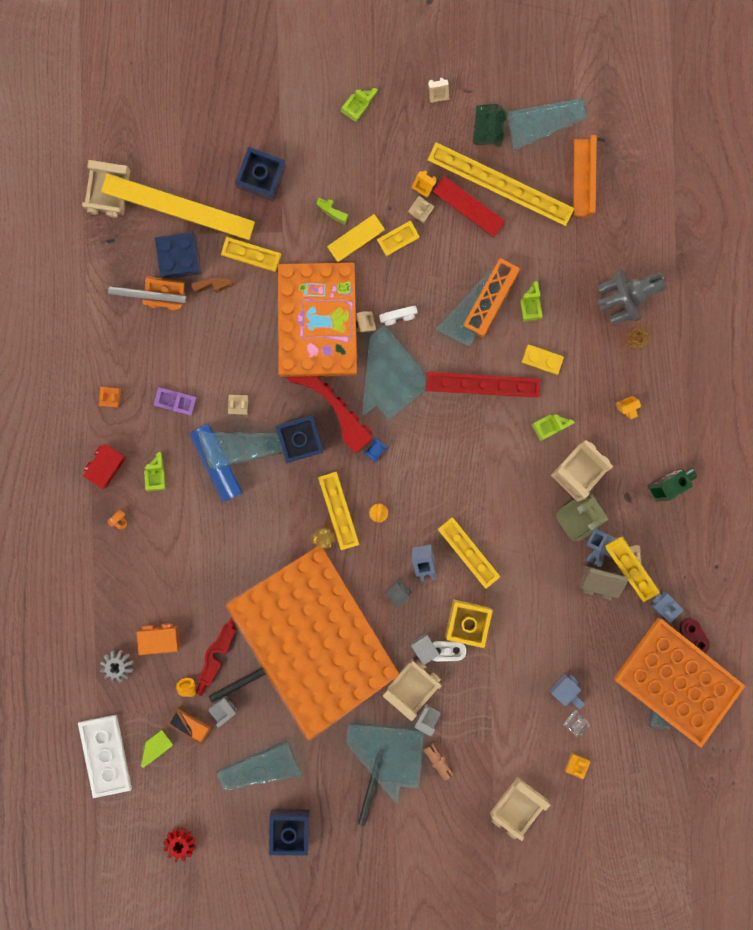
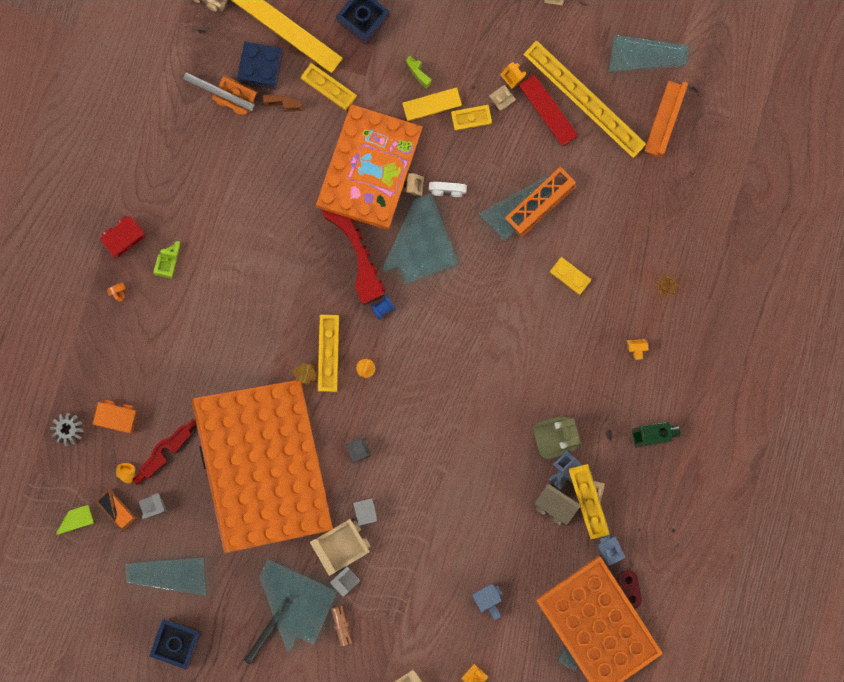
camera: 15 degrees right, 5 degrees down
white tile [78,714,132,798] -> none
orange tile [98,387,121,408] -> none
medium lavender slope [153,387,196,416] -> none
red gear [163,828,196,862] -> none
blue brick [189,424,243,503] -> none
clear light blue wing [198,432,283,470] -> none
pearl dark grey bar [209,668,266,703] -> none
tan tile [228,395,249,415] -> none
dark blue brick [275,415,324,463] -> none
sand blue brick [412,544,435,582] -> none
red tile [425,372,540,398] -> none
white plate [432,641,466,661] -> none
yellow plate [438,517,500,589] -> none
yellow brick [445,599,493,648] -> none
clear green bracket [473,104,506,147] -> none
lime slope [520,281,543,322] -> none
lime slope [531,414,574,441] -> none
tan panel [551,440,613,502] -> none
clear tile [563,710,590,737] -> none
dark grey piece [598,269,668,326] -> none

